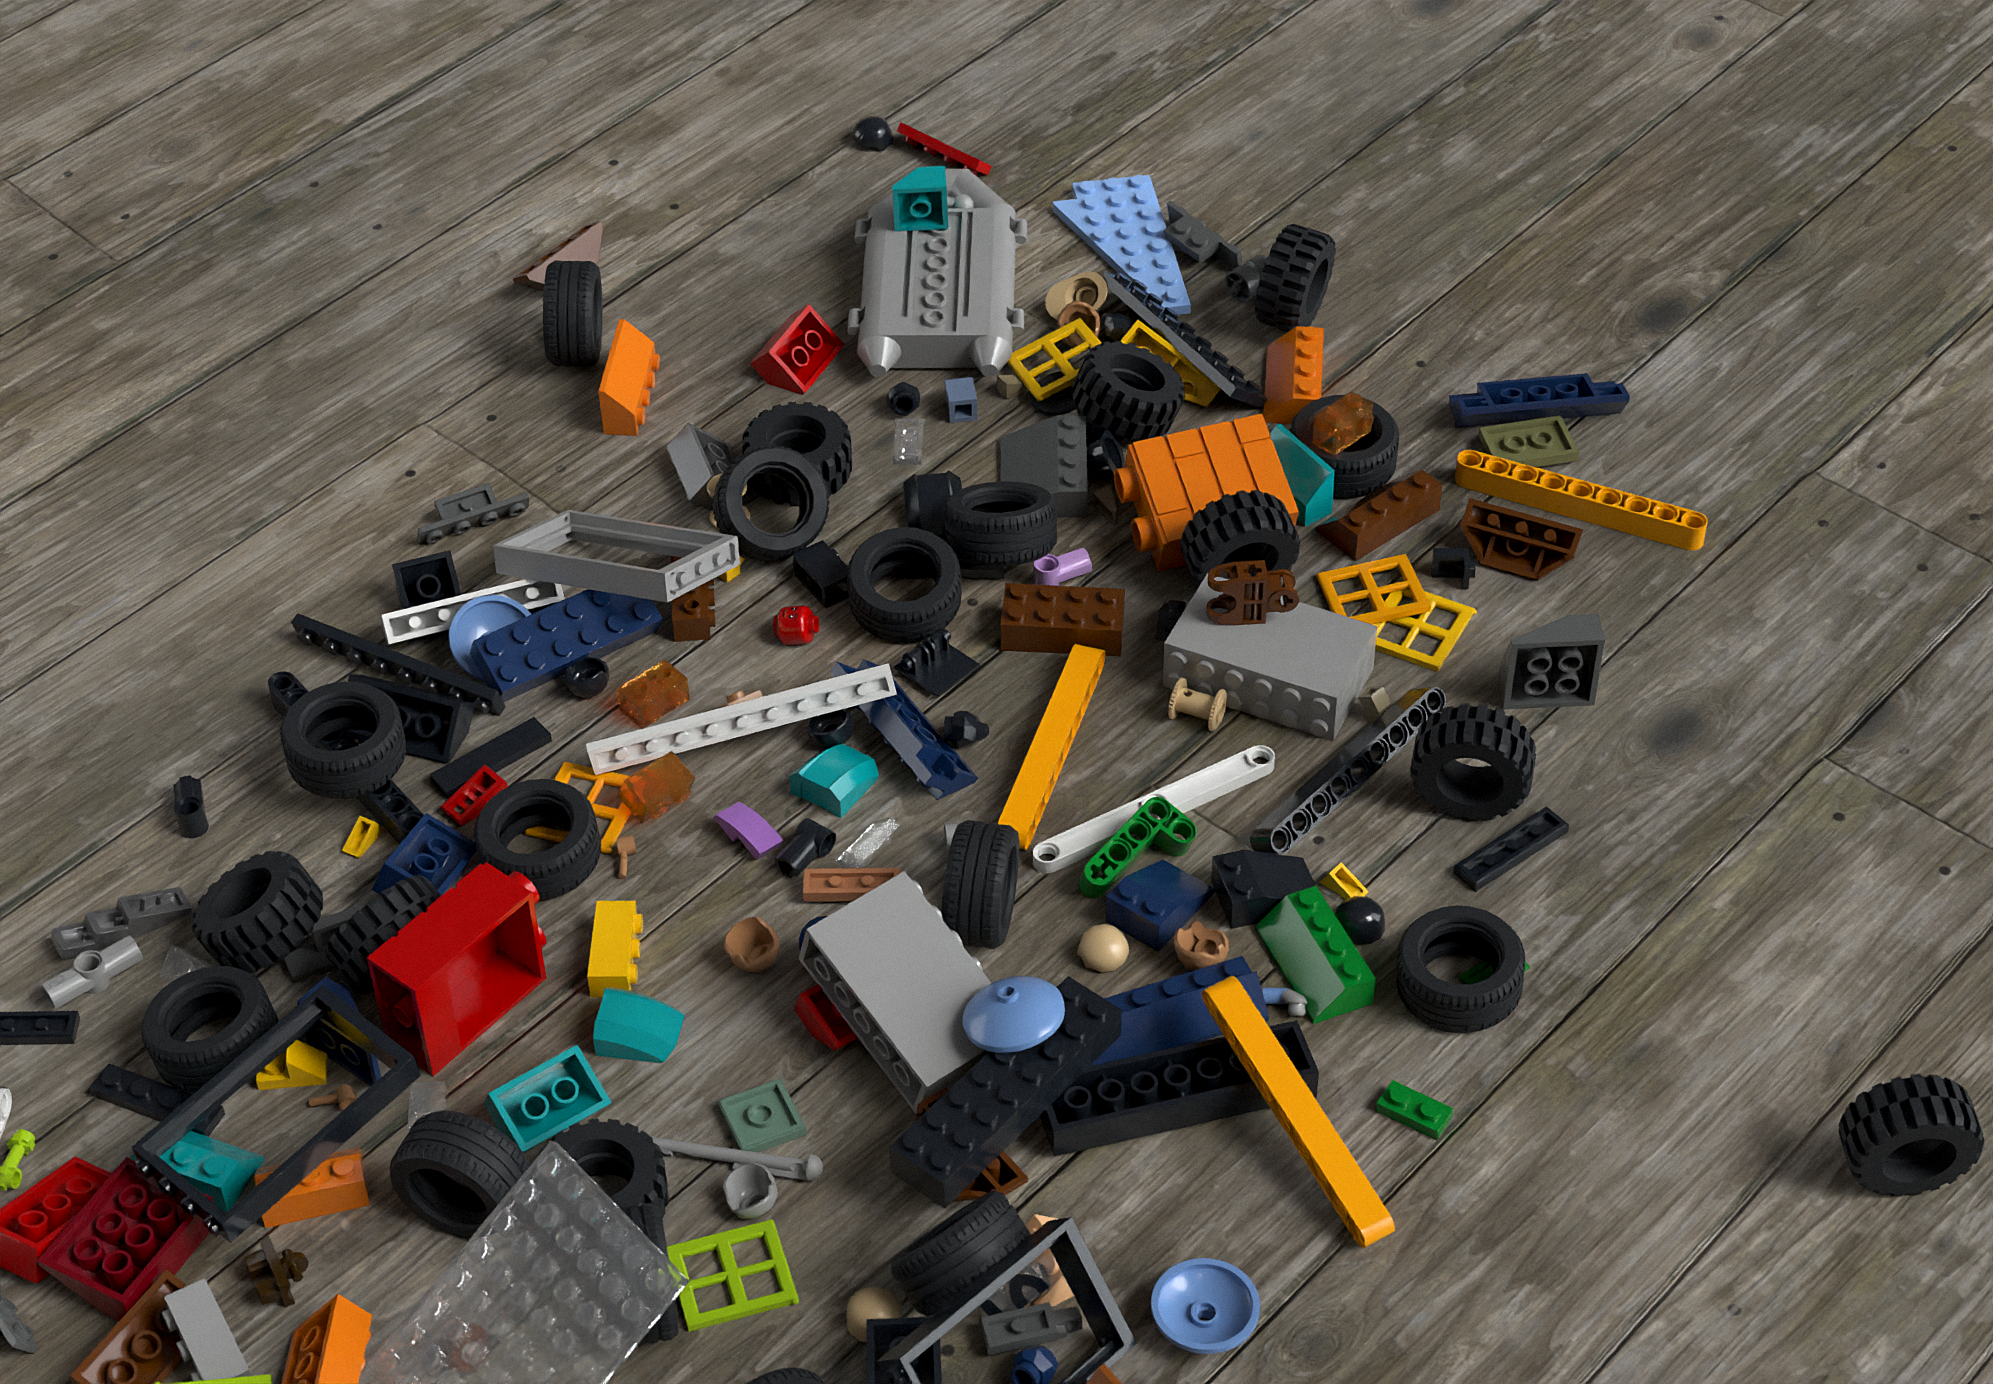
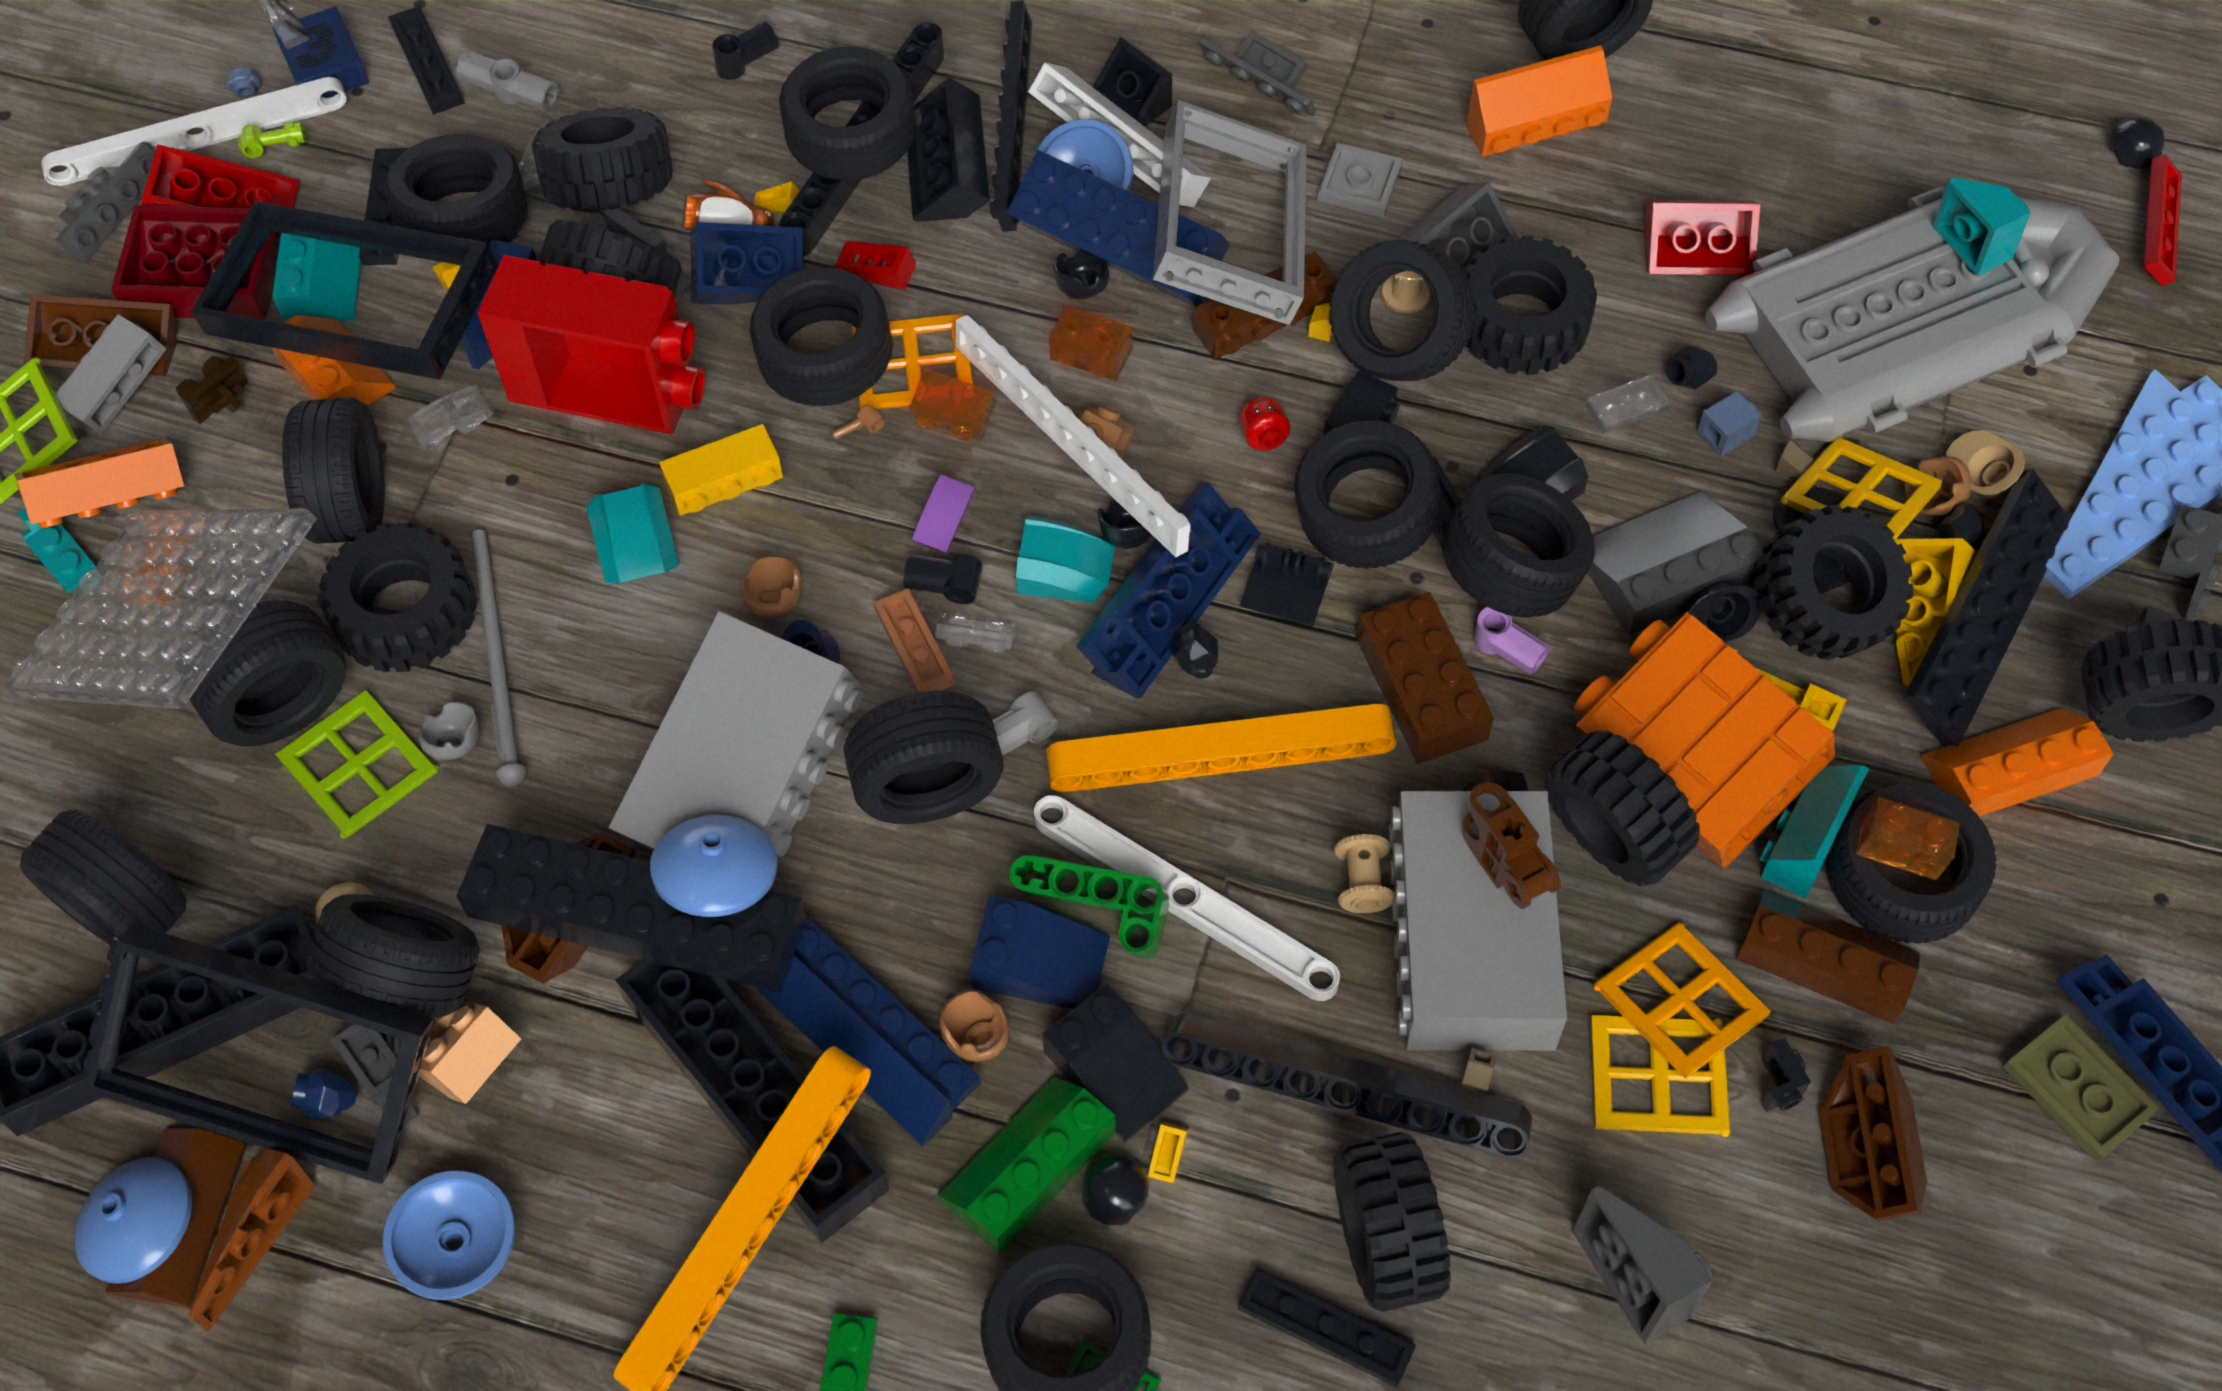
camera: 65 degrees right, 15 degrees up
flat silver slope [51,887,192,959] -> none
black tile [429,717,552,799] -> none
teal slope [483,1045,612,1153] -> none
sand green tile [717,1078,807,1153] -> none
tan hair [1077,924,1129,973] -> none
light grey arm [1262,987,1307,1016] -> none
light orange beam [1455,450,1708,550] -> none
none -> animal [683,179,774,231]
none -> light grey tile [1317,142,1403,218]

